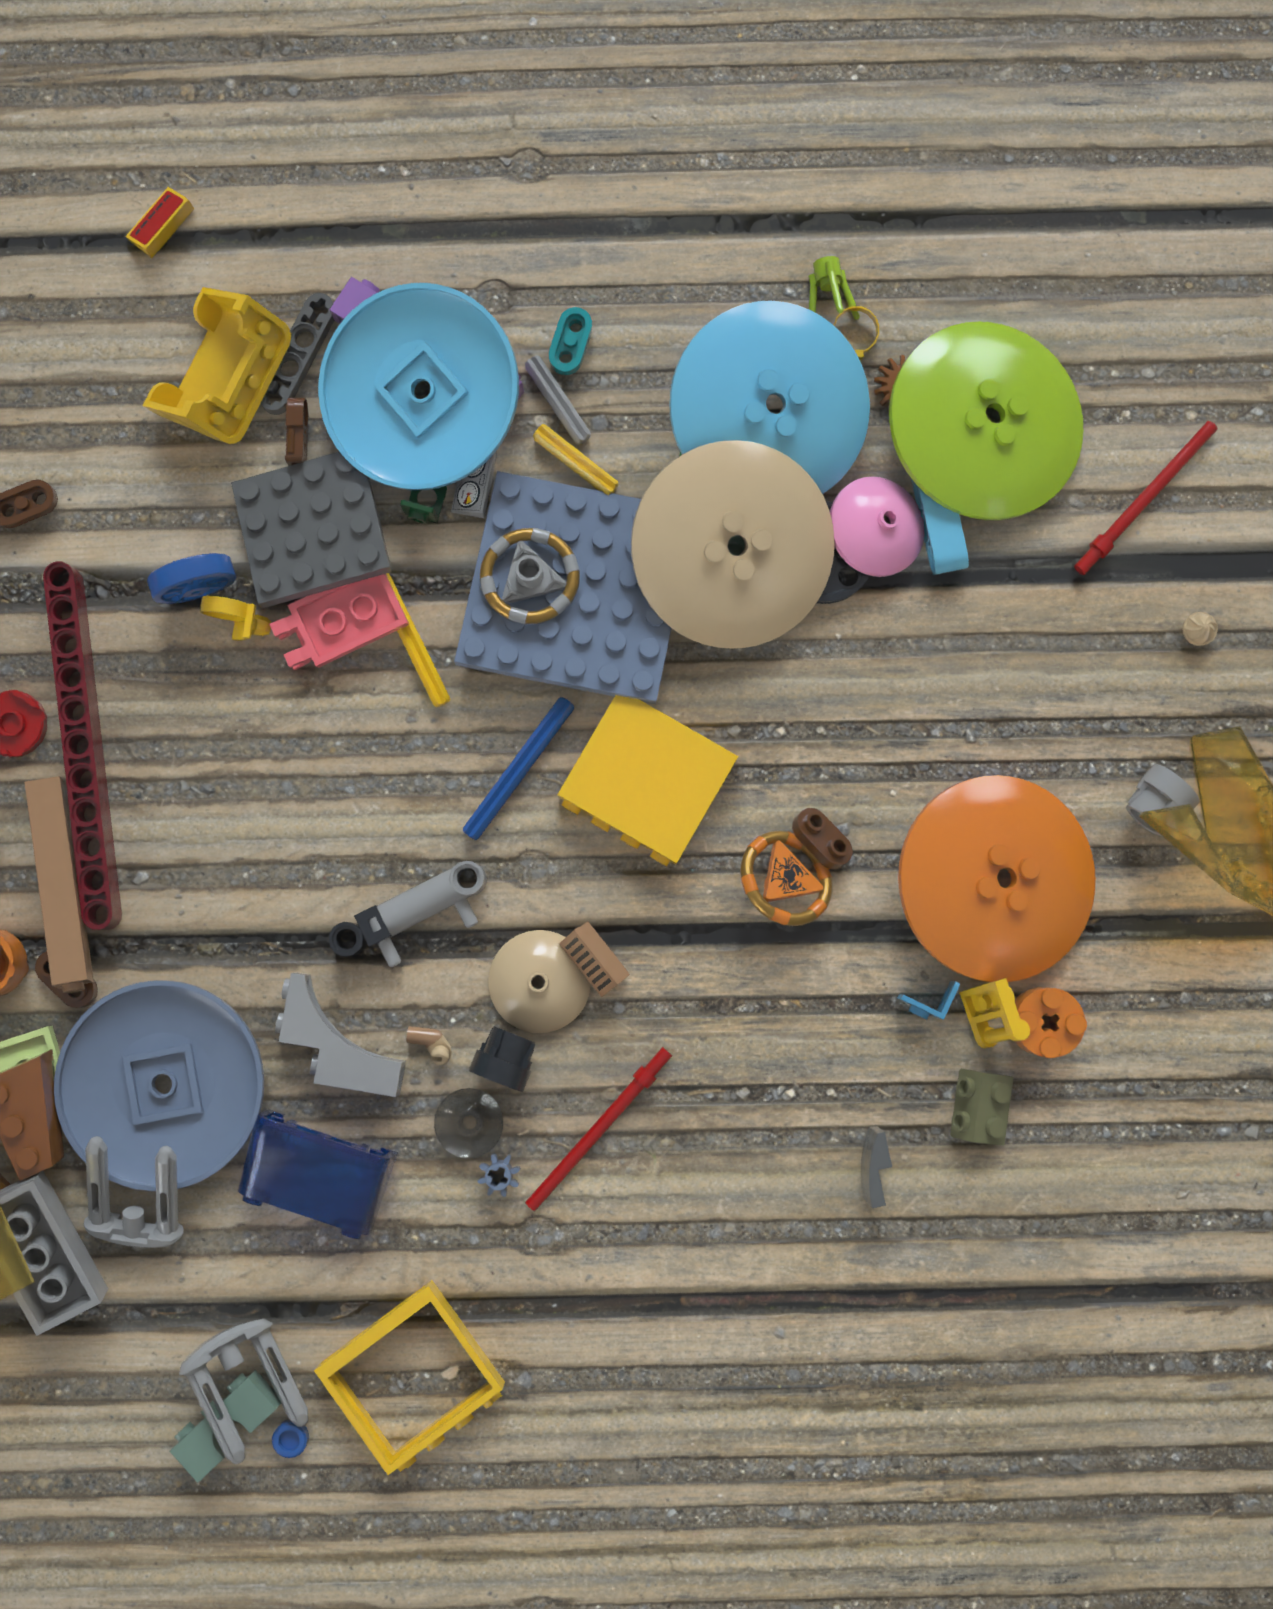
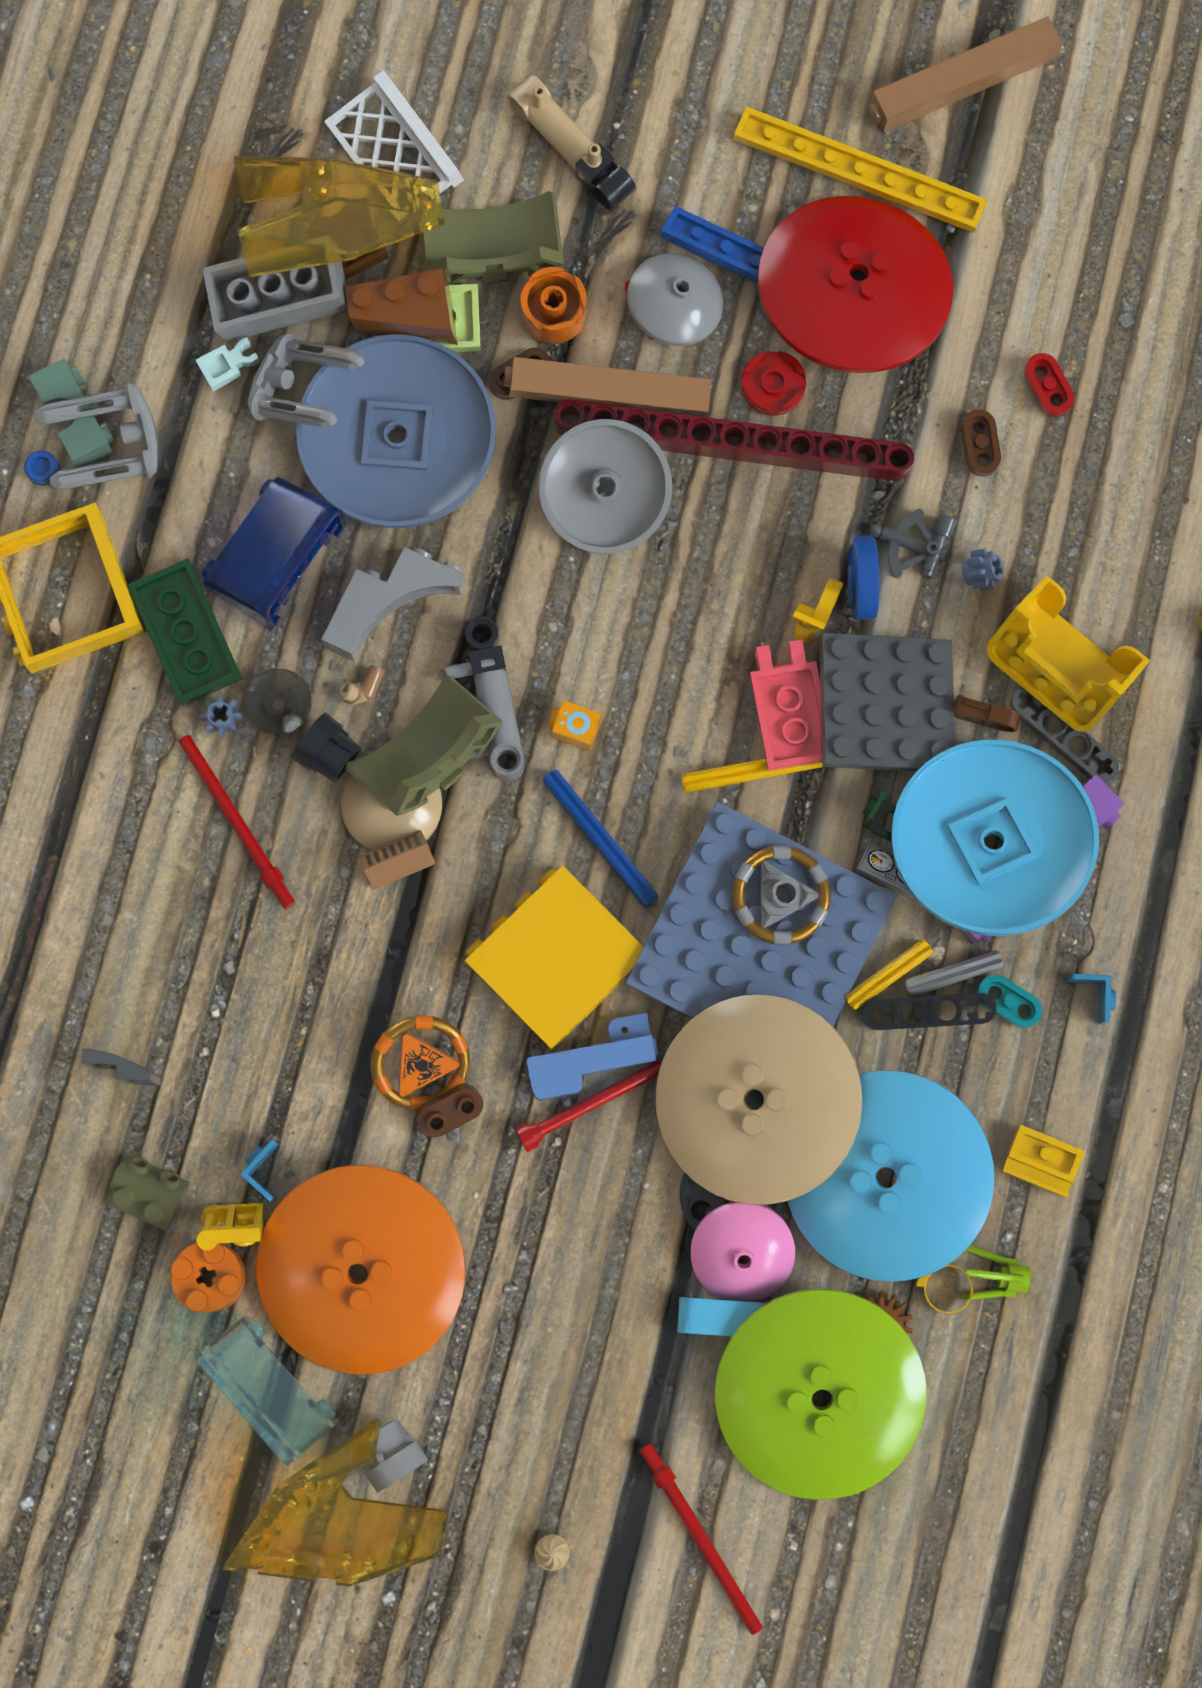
camera: 100 degrees right, 5 degrees down
none -> dark green plate [127,558,243,706]
none -> clear light blue windscreen [194,1316,340,1466]
none -> light aqua plate [196,337,260,391]
none -> olive panel [345,676,502,816]
none -> red piece [514,1060,663,1152]
none -> medium blue piece [527,1013,659,1101]
none -> light grey dish [539,419,672,554]
none -> light orange brick [548,700,602,751]
none -> black beam [862,993,997,1030]
none -> dark grey piece [869,509,957,579]
none -> sand blue gear [962,548,1004,592]
none -> yellow plate [1001,1125,1085,1198]
none -> dark azure bracket [1066,974,1116,1025]

